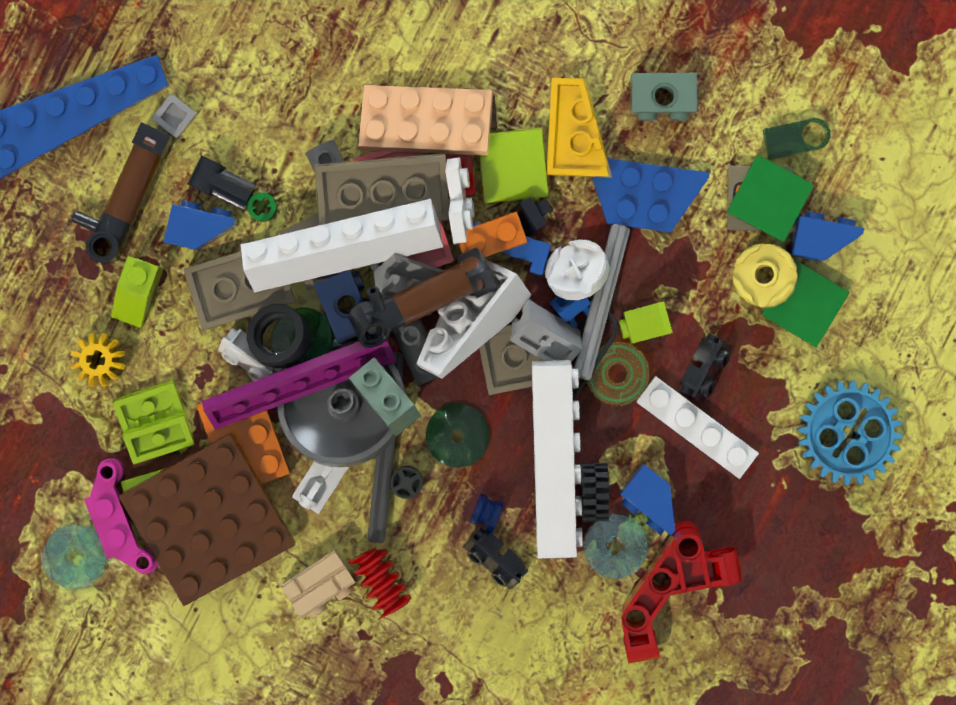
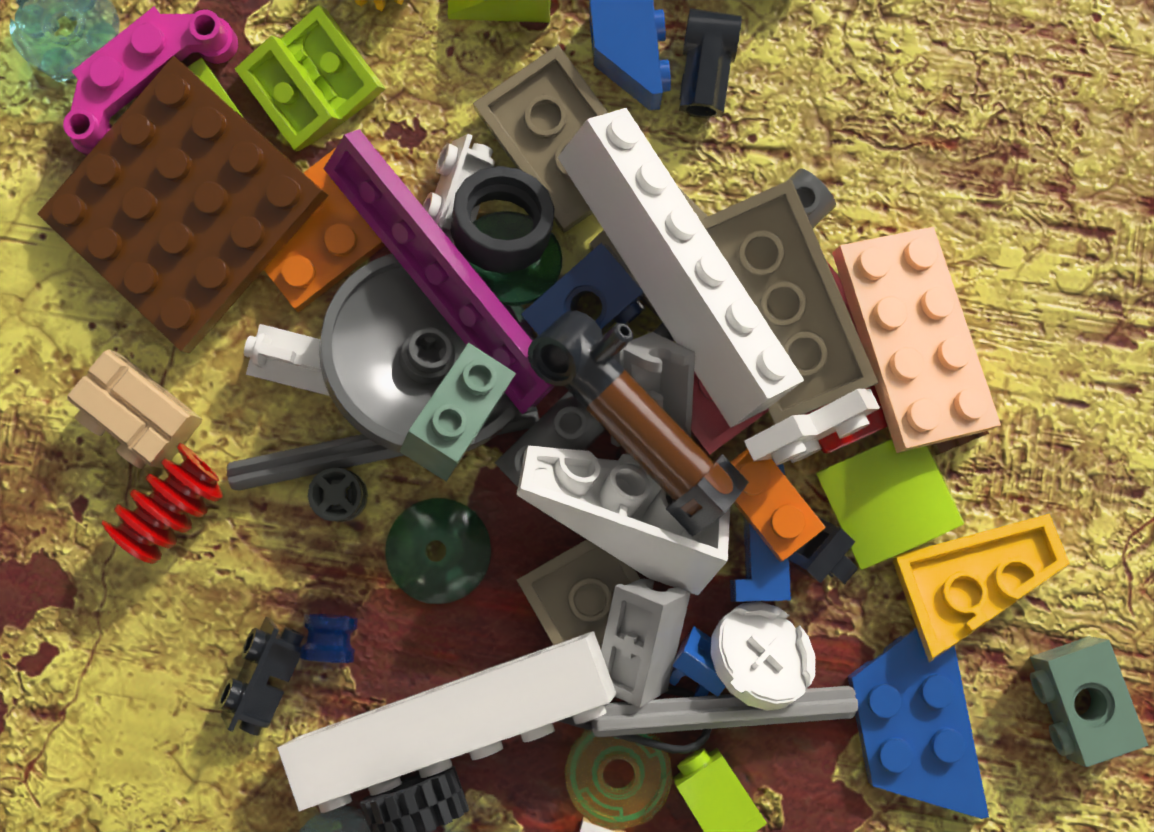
camera: 65 degrees right, 5 degrees down
green bush [247,192,277,222] -> none

